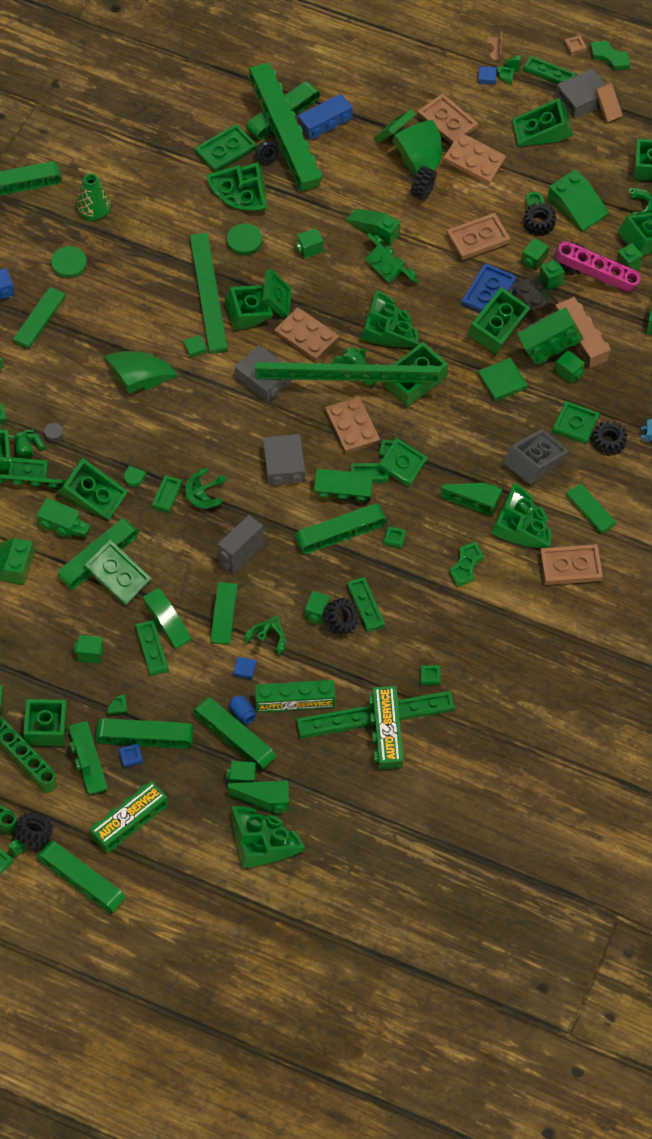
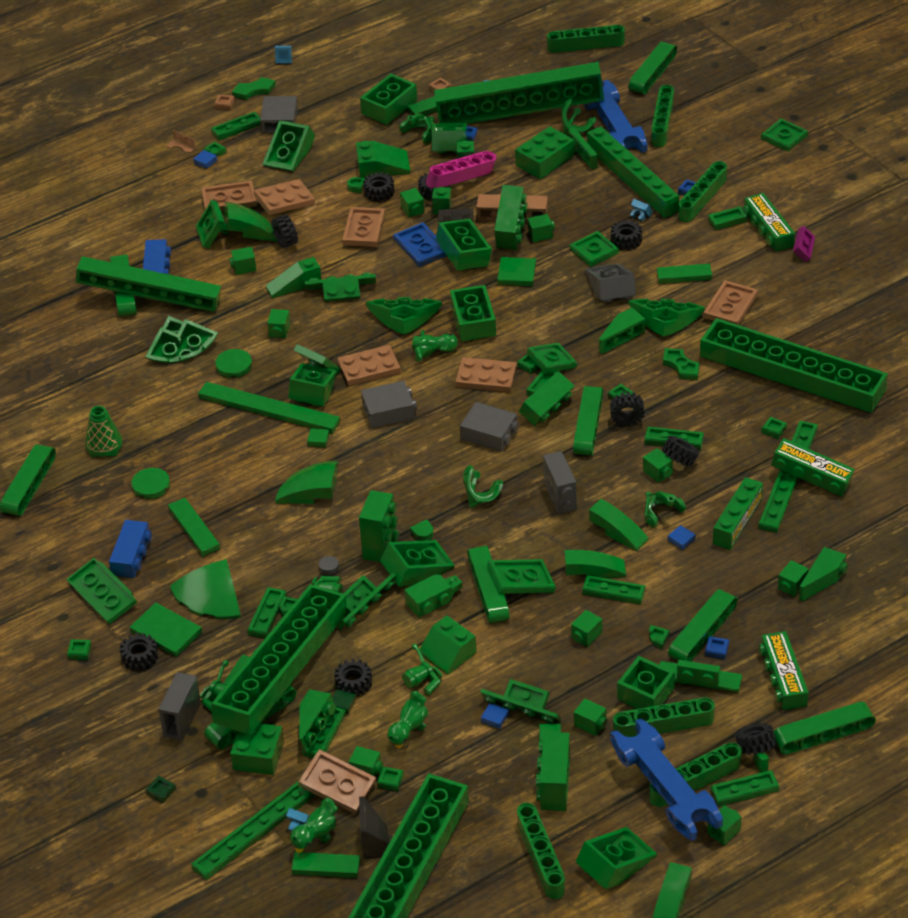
camera: 55 degrees left, 15 degrees down
green tile [152,475,183,514] -> none
green beam [193,697,276,771] -> none
green tile [194,124,257,172] -> none
blue brick [228,695,257,725] -> none
green brick [231,806,305,868] -> none
black brick [255,141,279,165] -> none
green plate [255,362,441,383] -> none
green tile [503,55,522,72] -> none
medium nougat tile [595,83,623,122] -> none
none -> green brick [229,247,257,275]
none -> green brick [359,490,399,562]
none -> black tyre [610,392,645,427]
none -> green brick [700,318,888,413]

